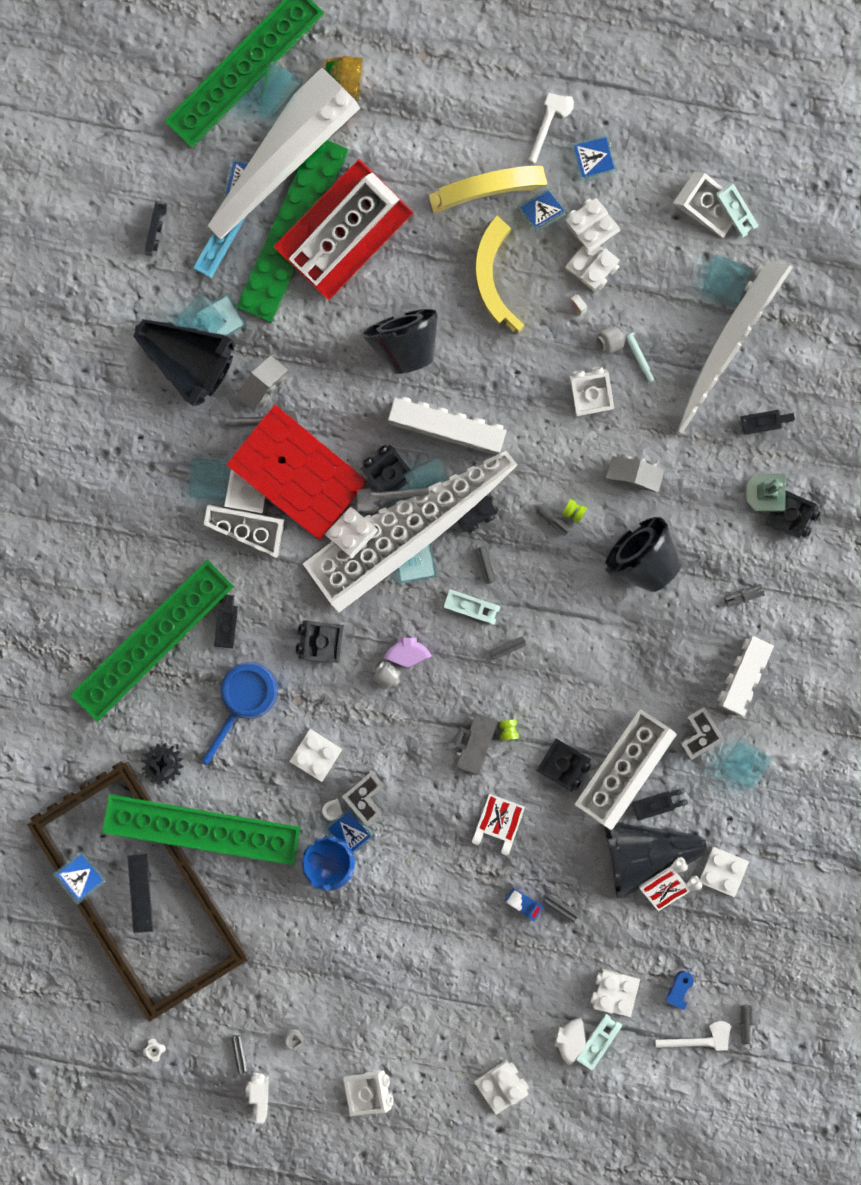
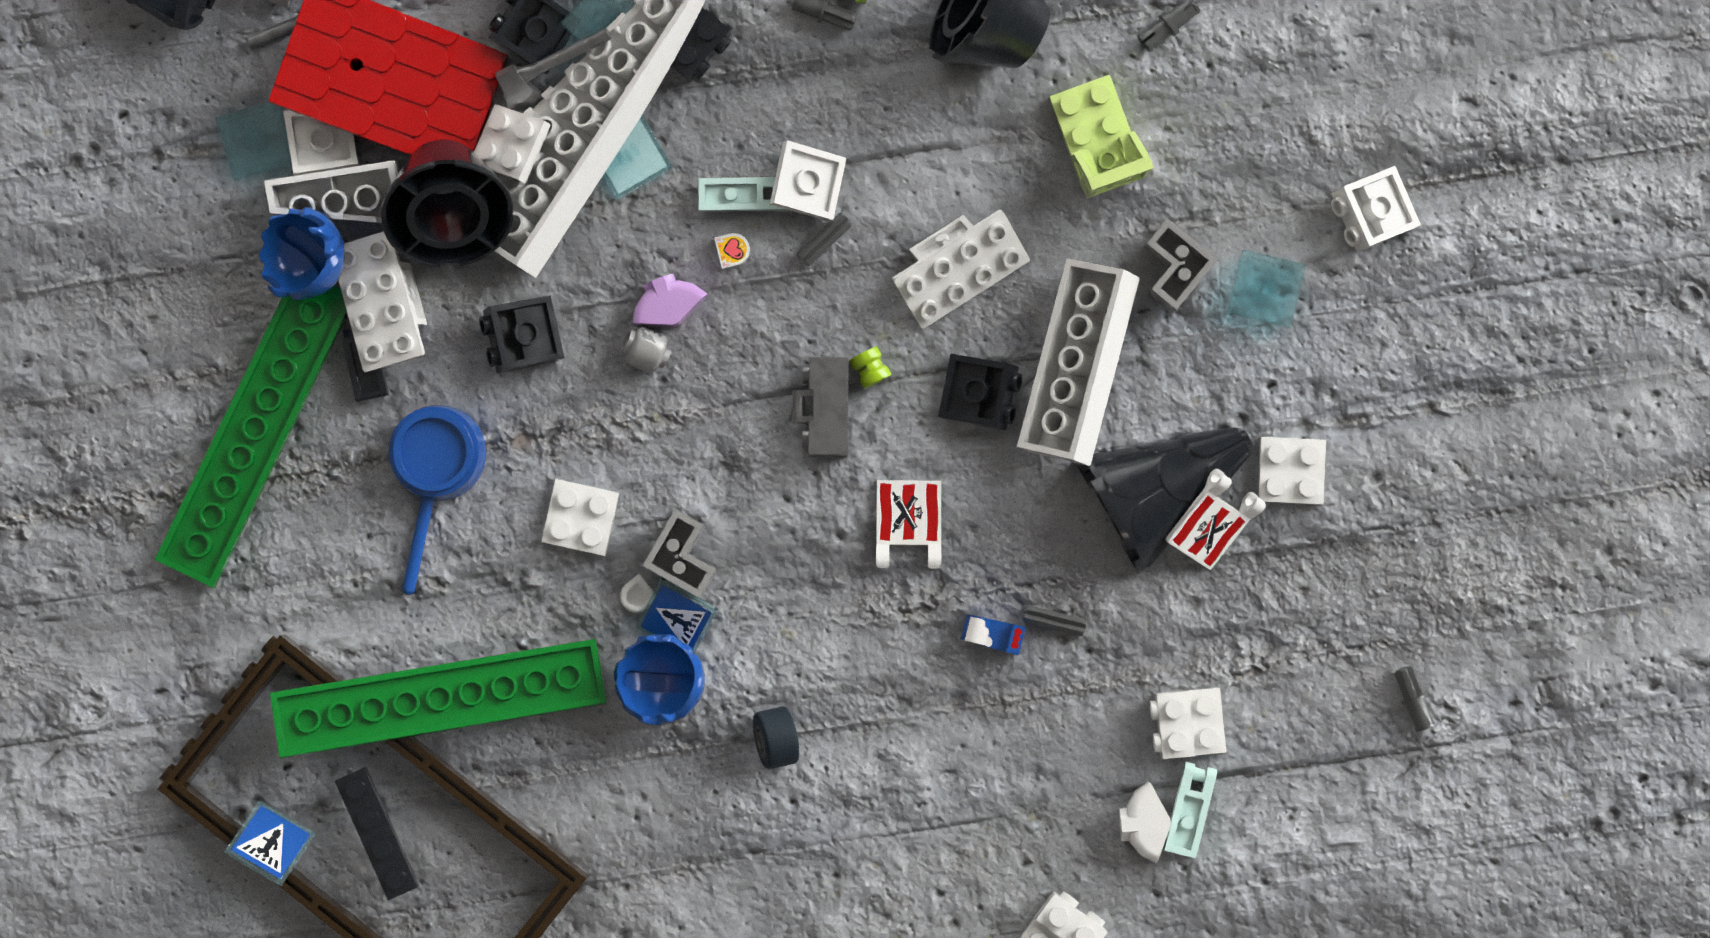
camera: 15 degrees left, 0 degrees up
black gear [141,743,184,785] -> none
dark grey axle [476,546,496,584] -> none
black hinge [632,788,688,821] -> none
white piece [655,1021,731,1051] -> none
blue leg [665,971,694,1010] -> none
white wedge [717,636,774,716] -> none
none -> blue piece [259,207,345,301]
none -> white bracket [338,231,427,372]
none -> black cone [381,140,513,267]
none -> tile [714,233,750,270]
none -> black wheel [753,706,799,769]
none -> white plate [770,140,846,222]
none -> white bracket [892,210,1030,329]
none -> yellowish green bracket [1049,74,1154,199]
none -> white plate [1331,166,1421,252]

